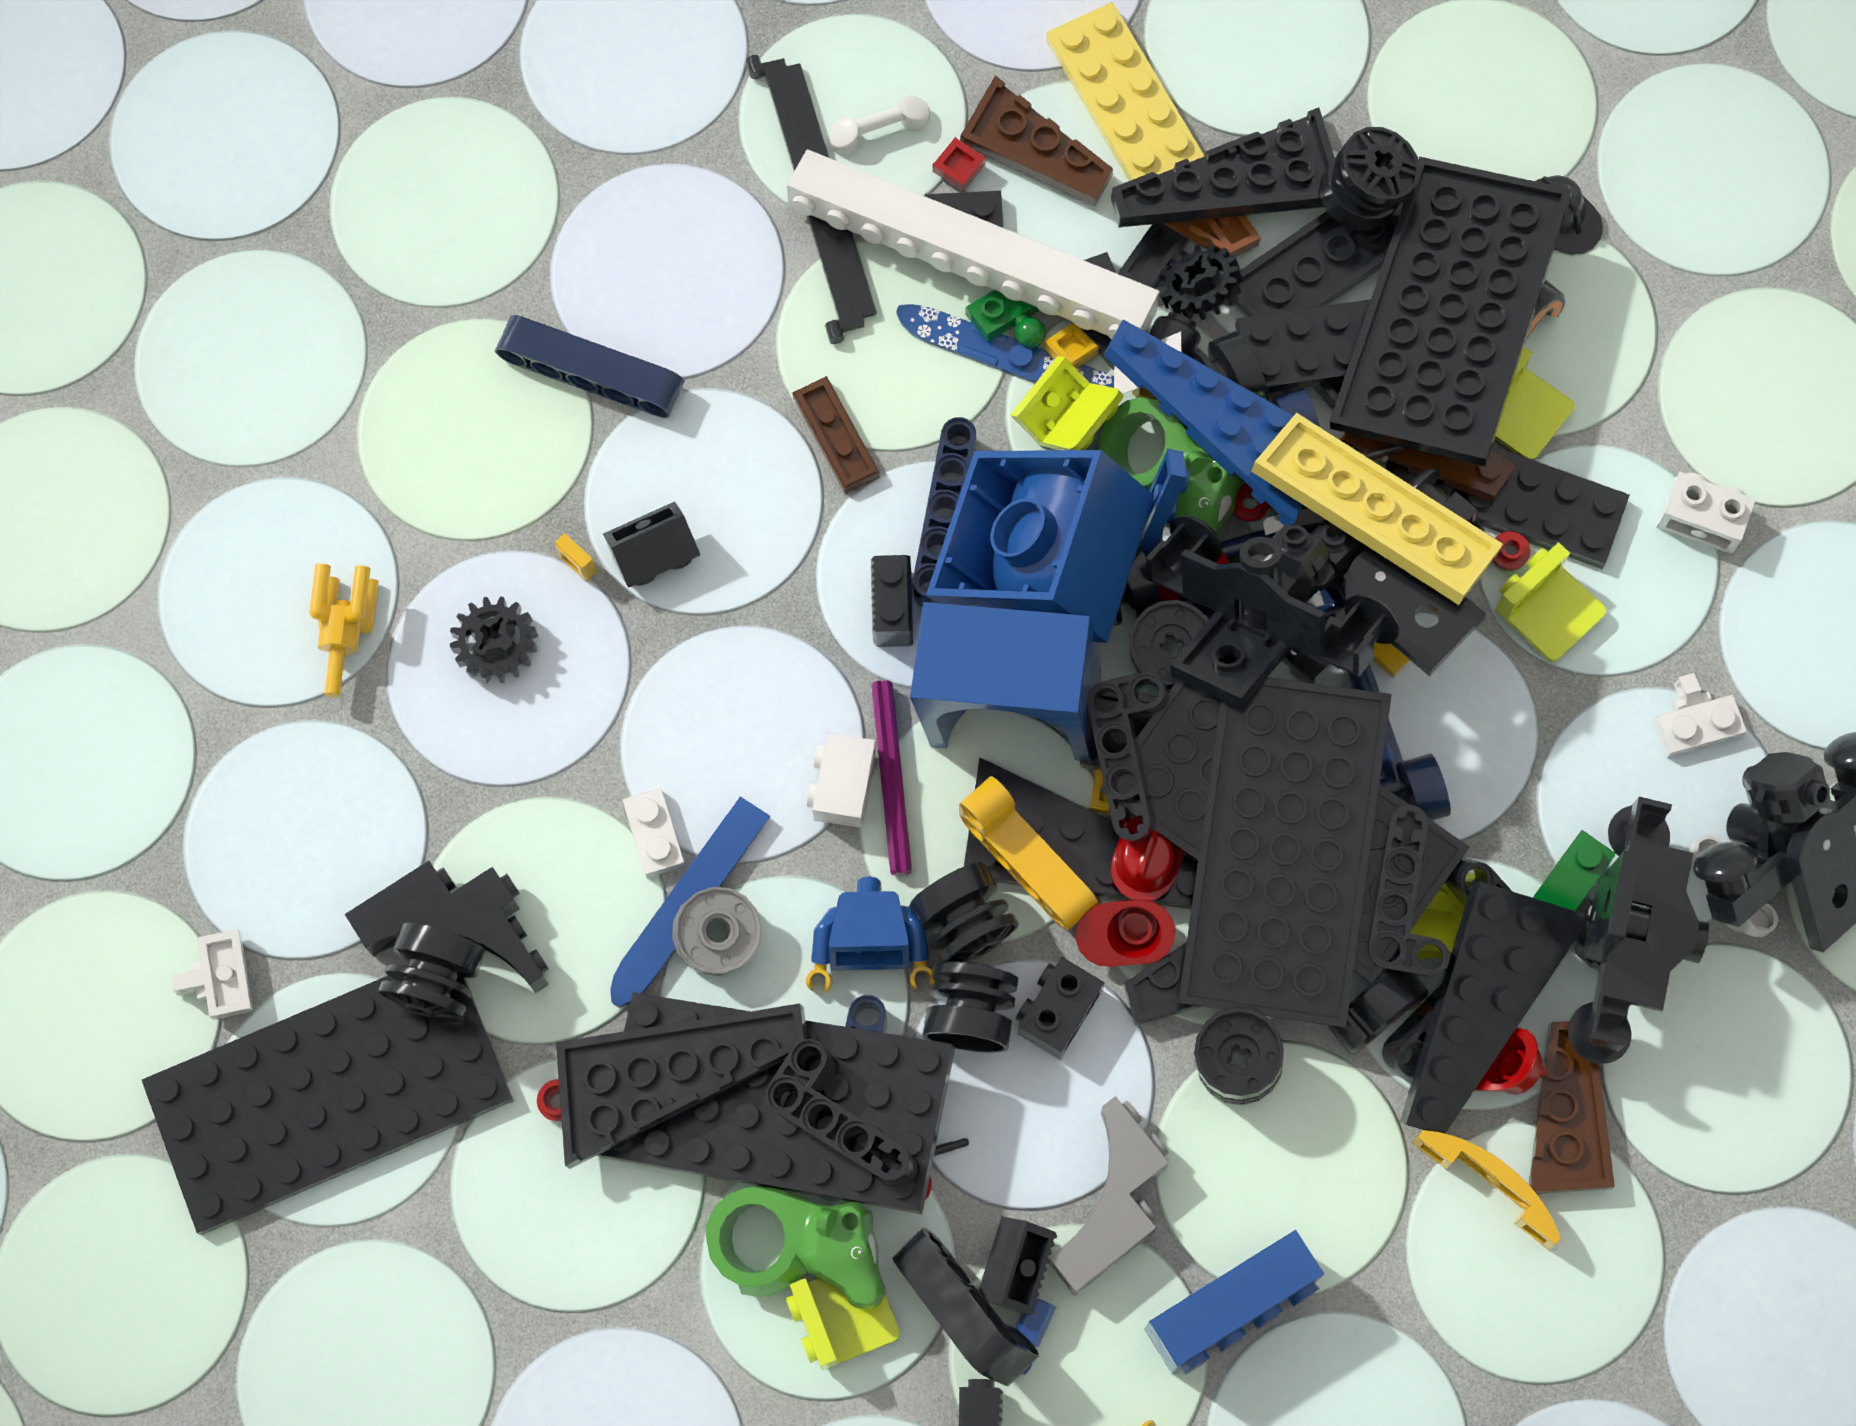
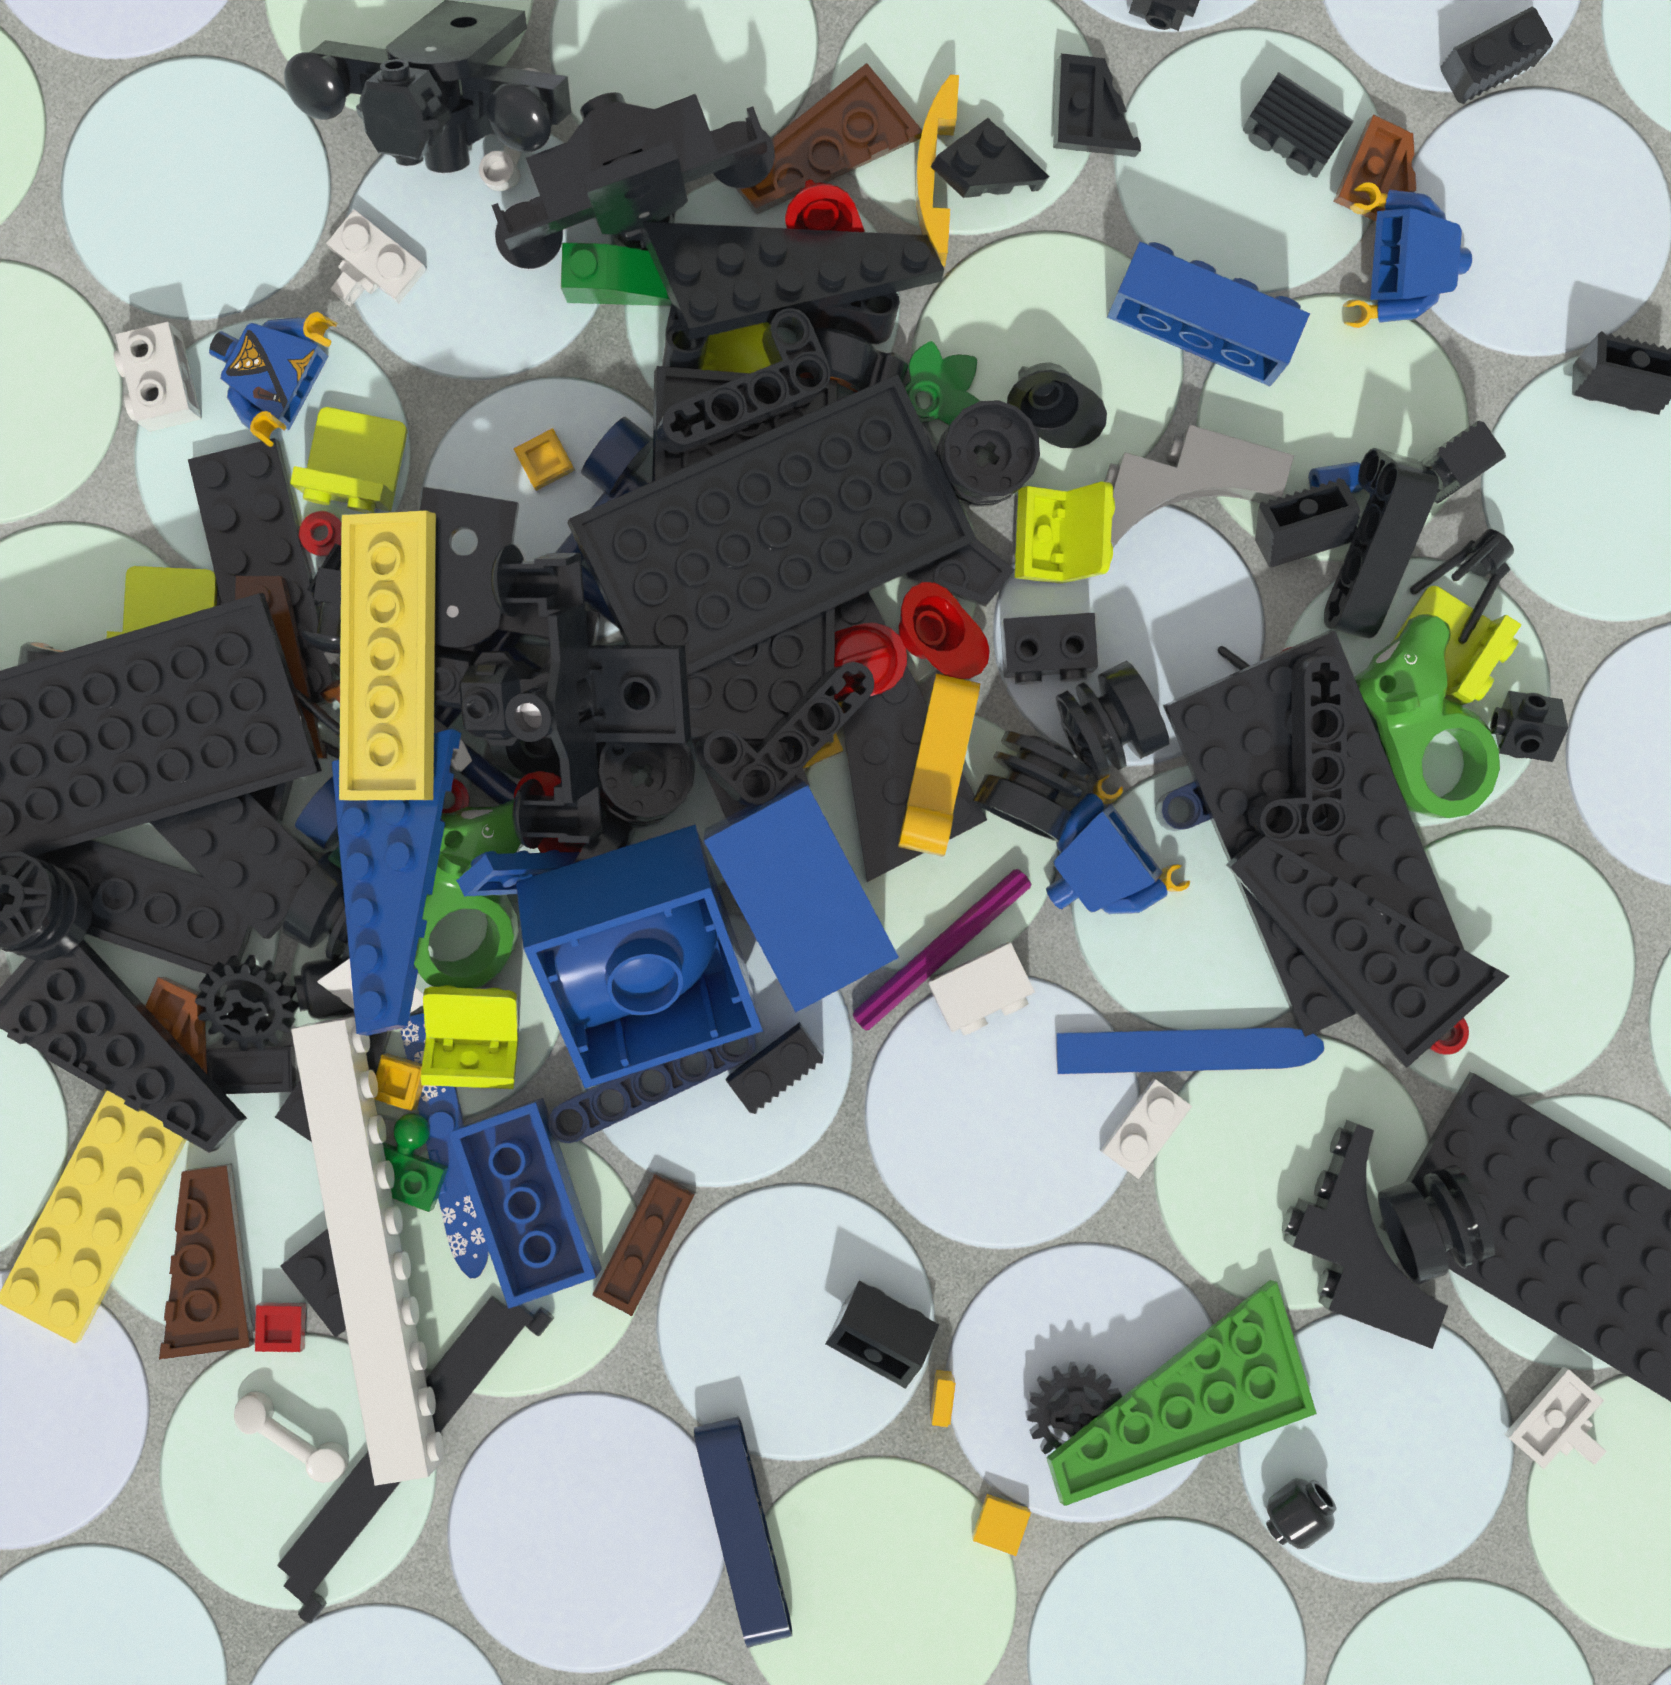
camera: 125 degrees left, 15 degrees up
yellow plant [309,563,379,698] -> none
light grey wheel [672,887,762,976] -> none
none -> blue torso [209,312,337,447]
none -> blue brick [448,1098,602,1309]
none -> yellow tile [513,428,575,491]
none -> green plate [905,341,980,425]
none -> black wing [930,118,1050,198]
none -> yellow tile [972,1494,1031,1556]
none -> black piece [1007,362,1107,448]
none -> neon yellow bracket [1015,481,1115,584]
none -> bright green wing [1046,1280,1317,1506]
none -> black wing [1053,53,1141,157]
none -> black head [1266,1478,1337,1549]
none -> black plant [1410,529,1514,644]
none -> black brick [1490,691,1568,762]

